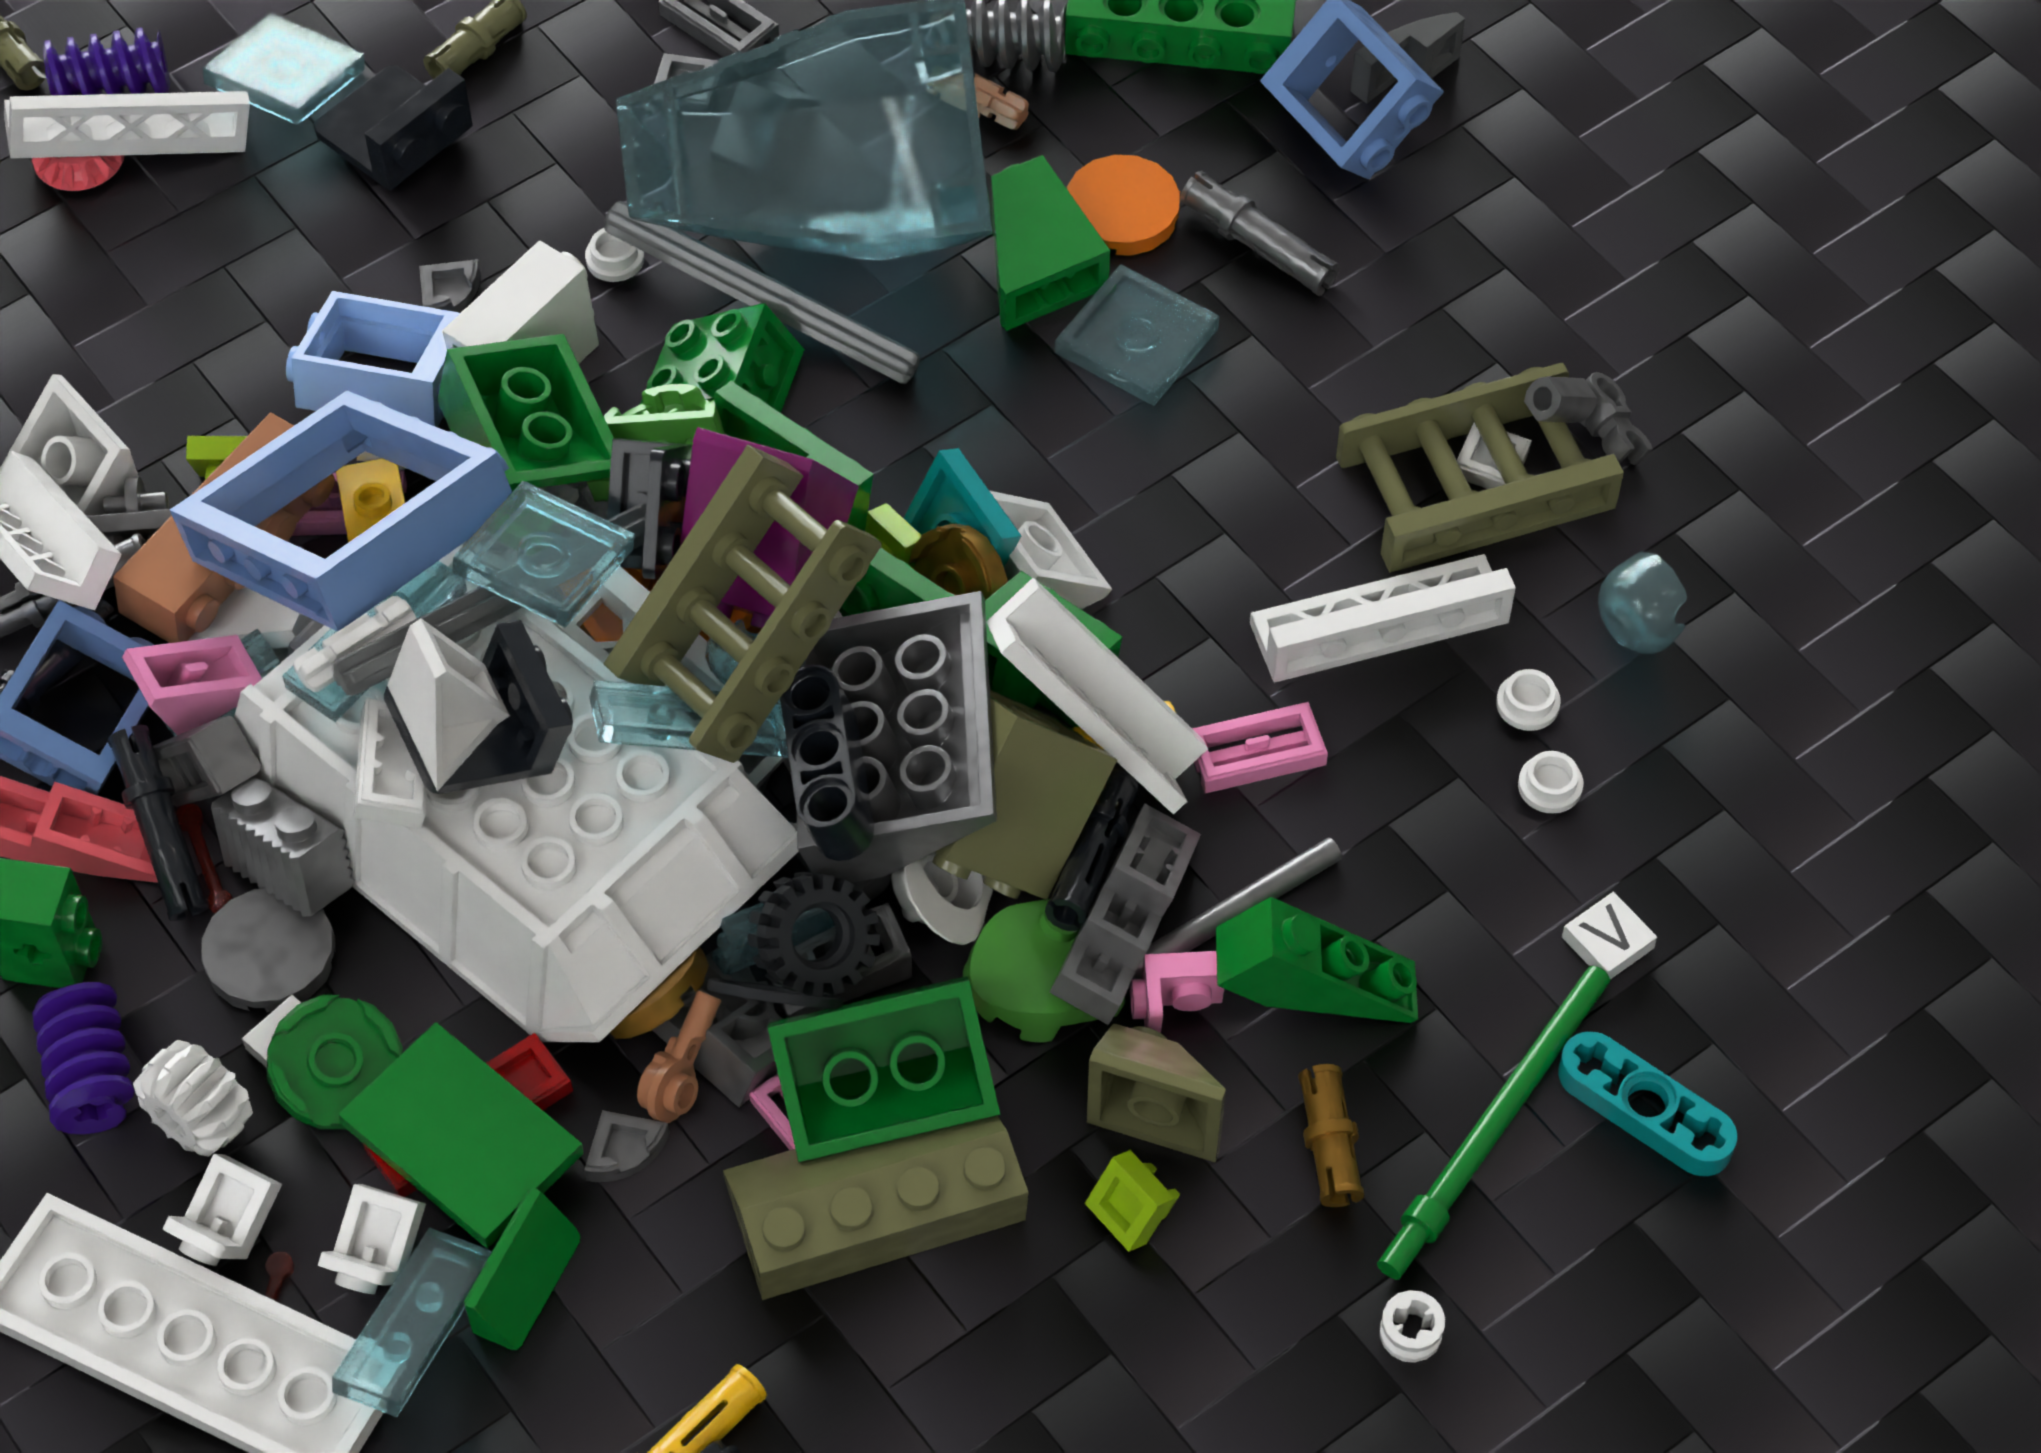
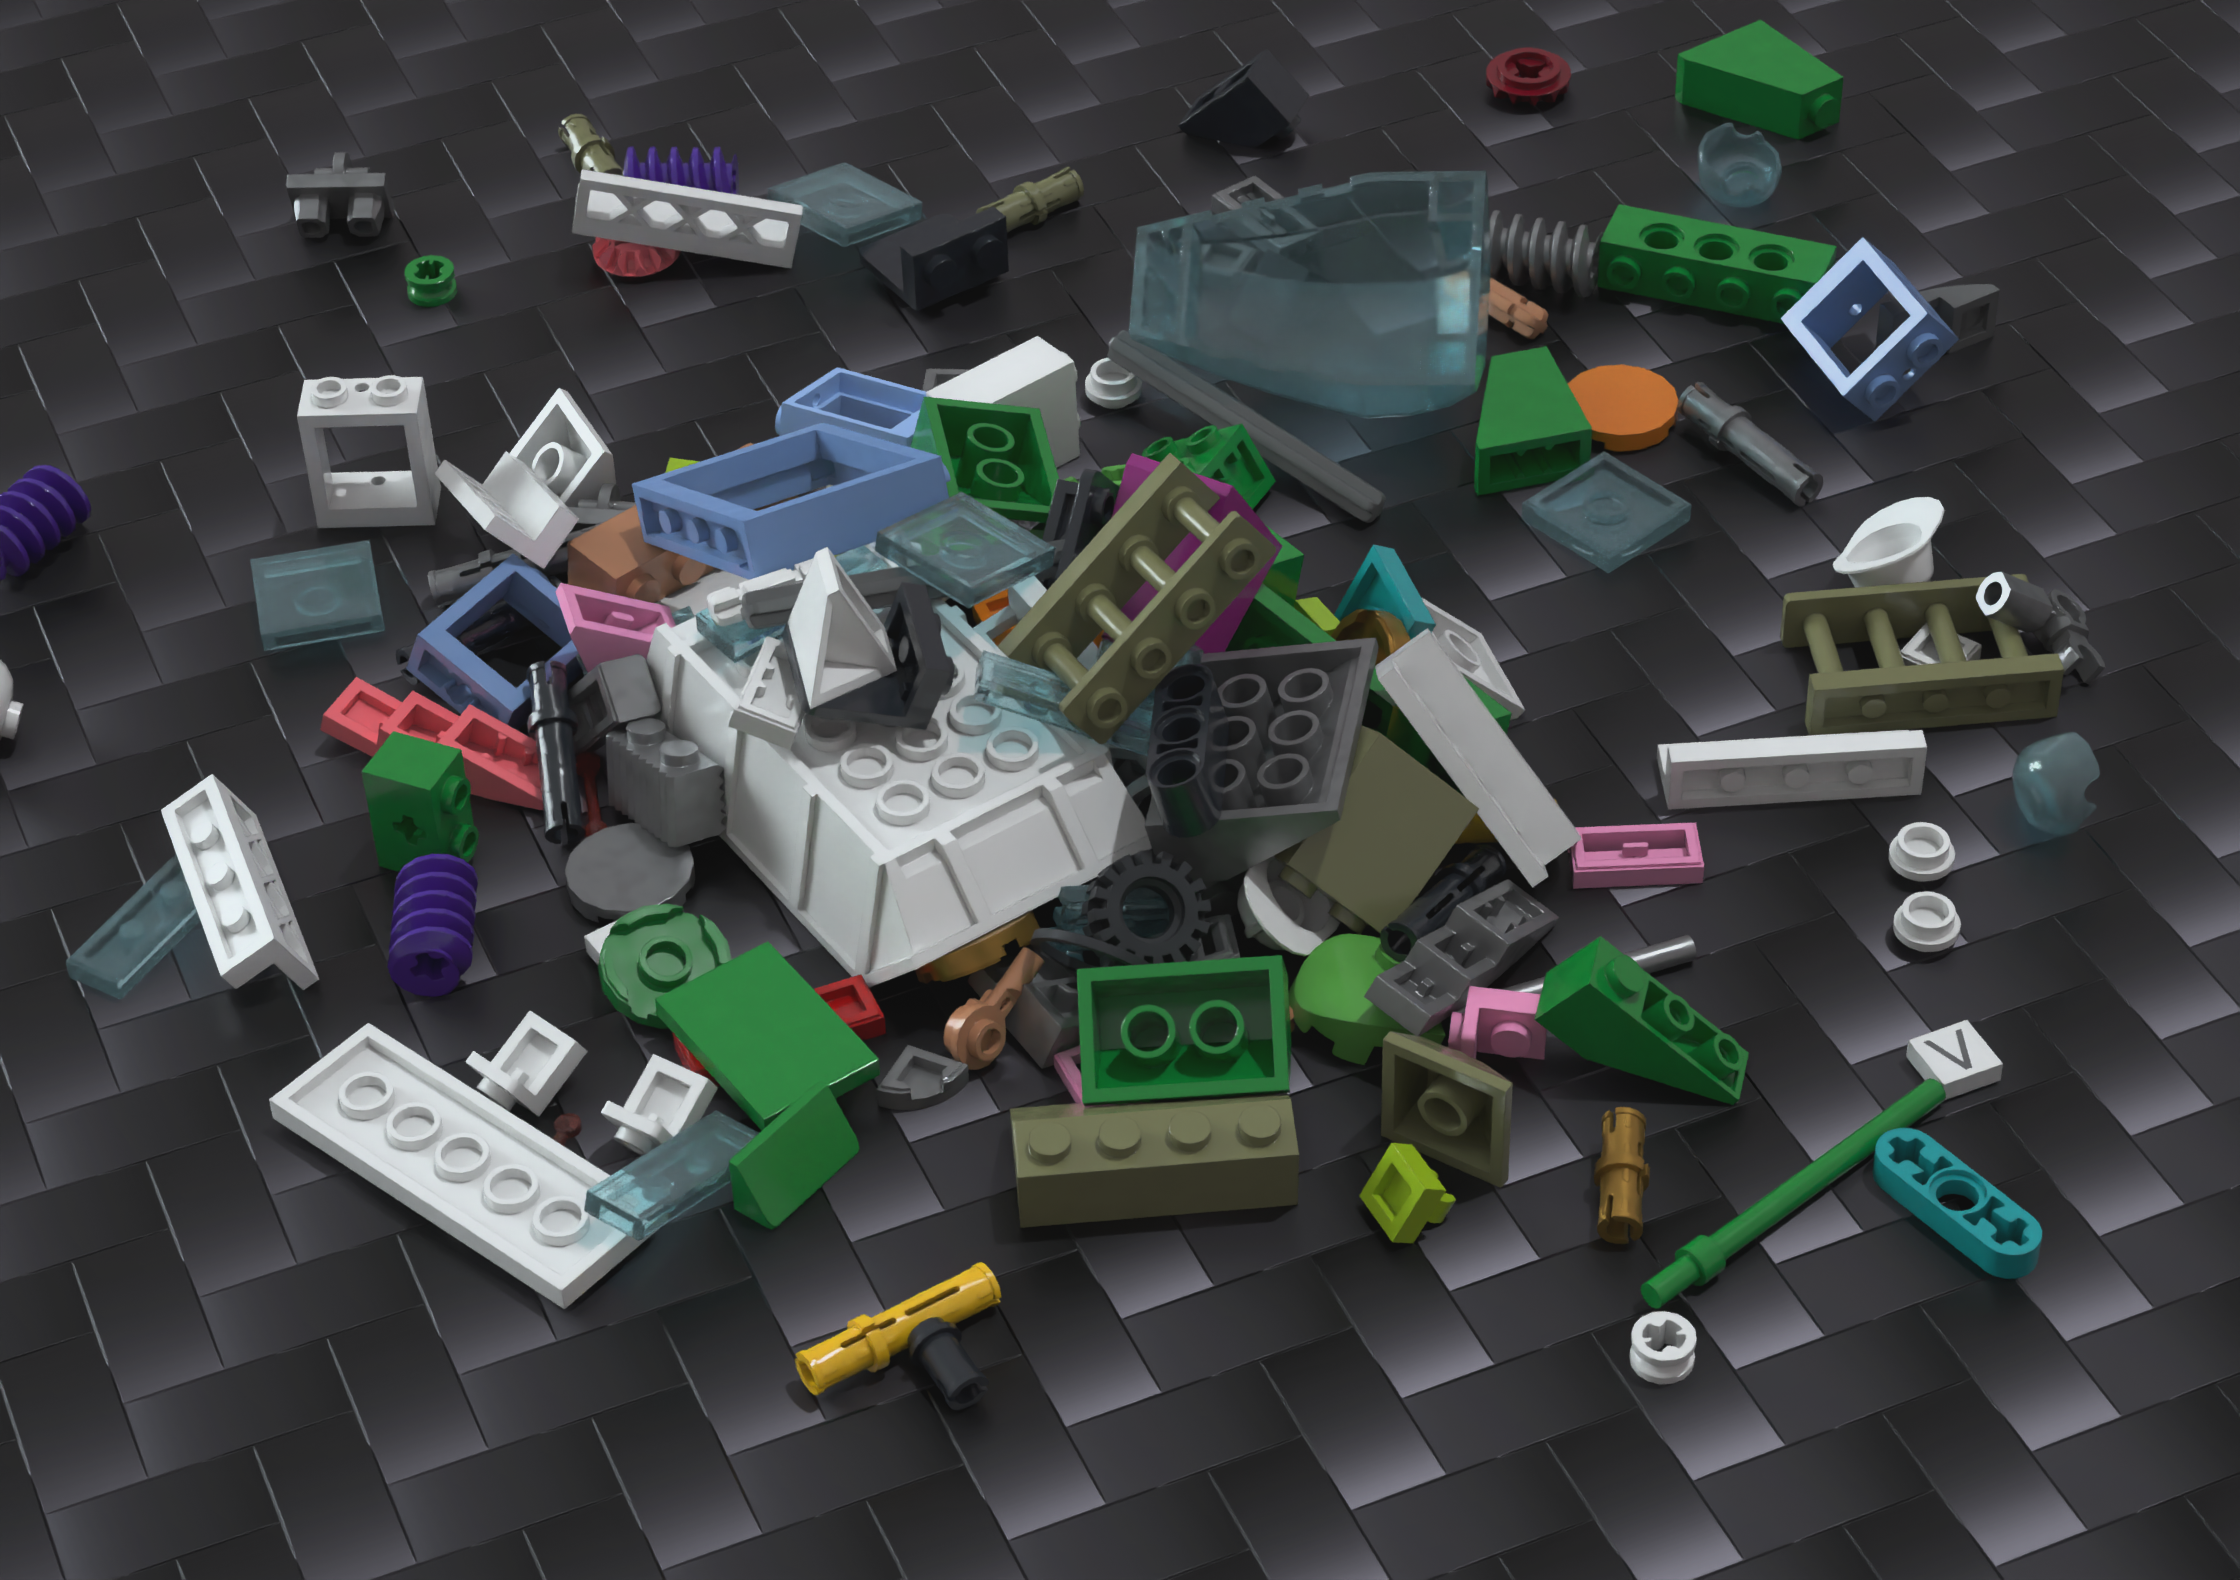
camera: 15 degrees right, 15 degrees down
white gear [133,1040,253,1157] -> none
none -> white piece [1832,497,1945,587]

